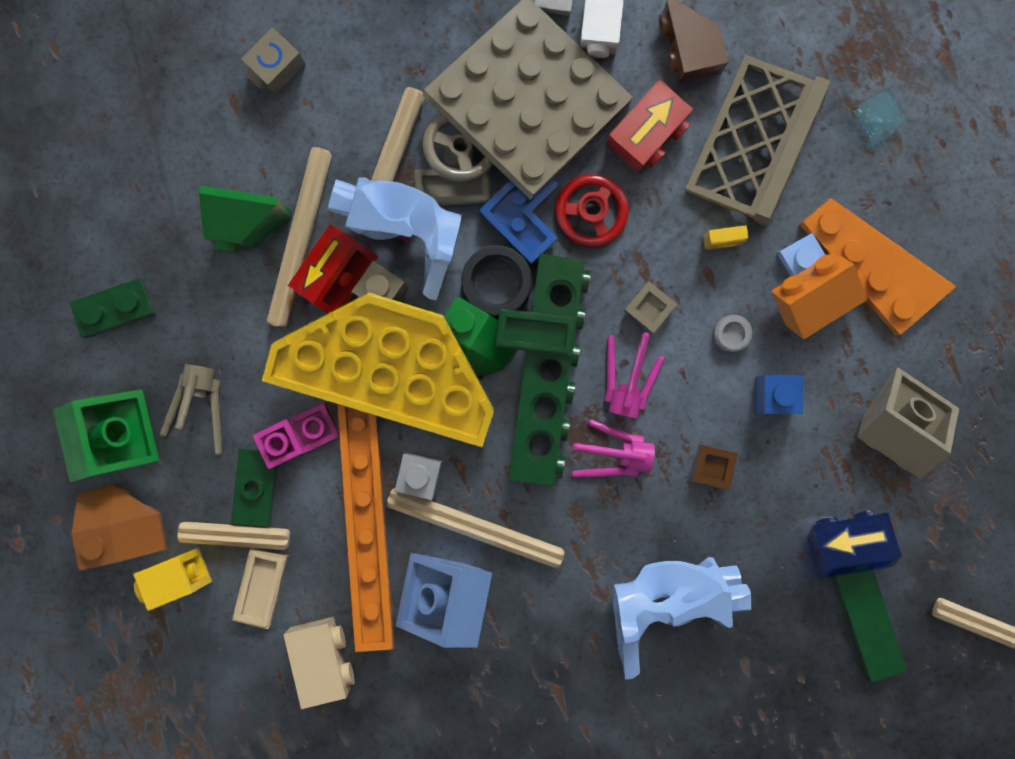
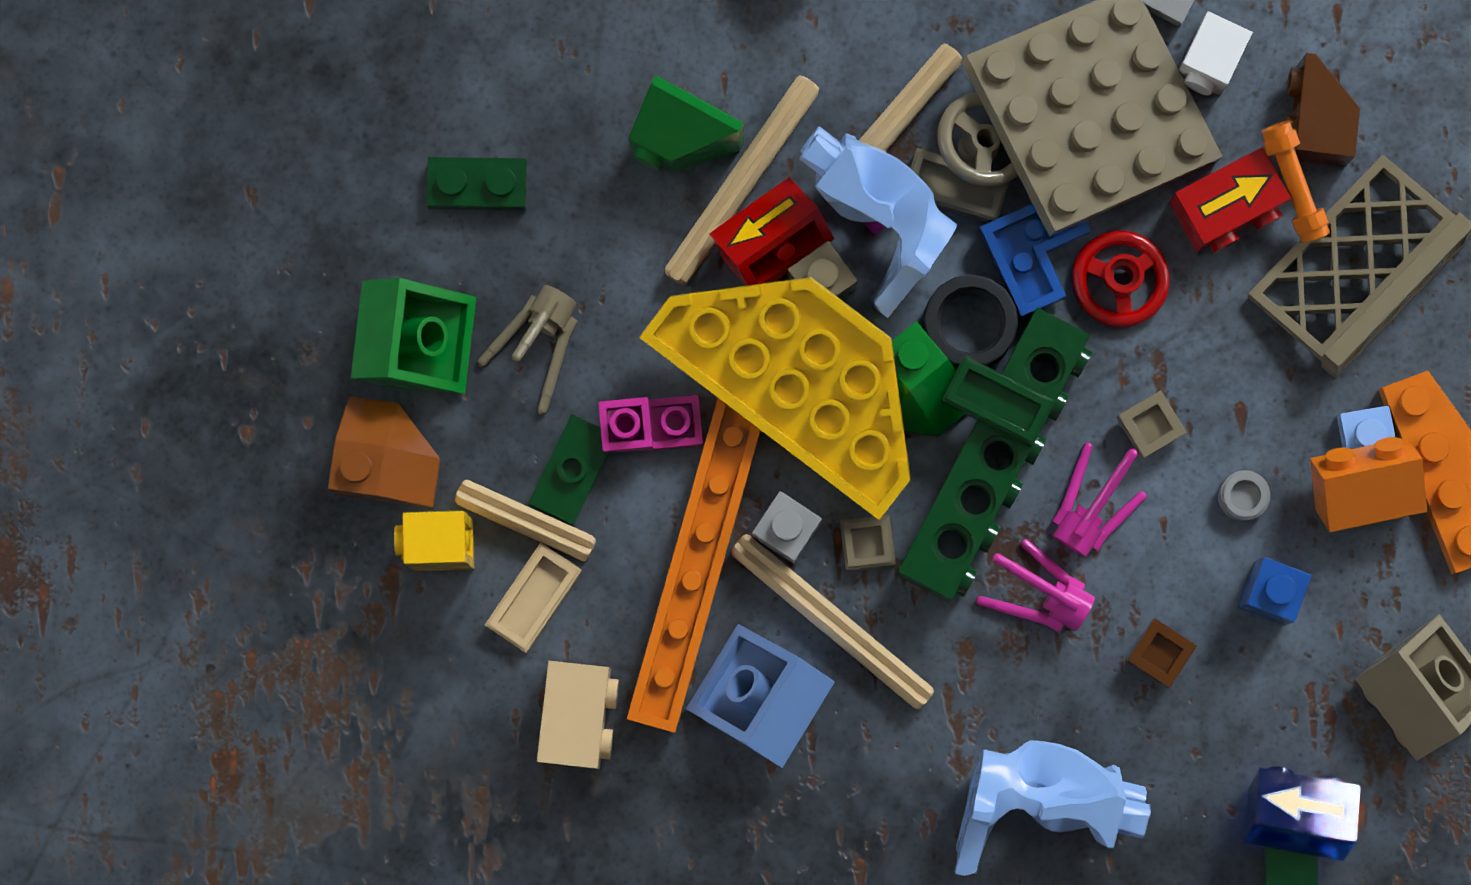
camera: 15 degrees right, 5 degrees down
yellow tile [703,225,748,250] -> none
none -> dark tan tile [839,515,896,571]
none -> orange bar [1261,121,1330,243]

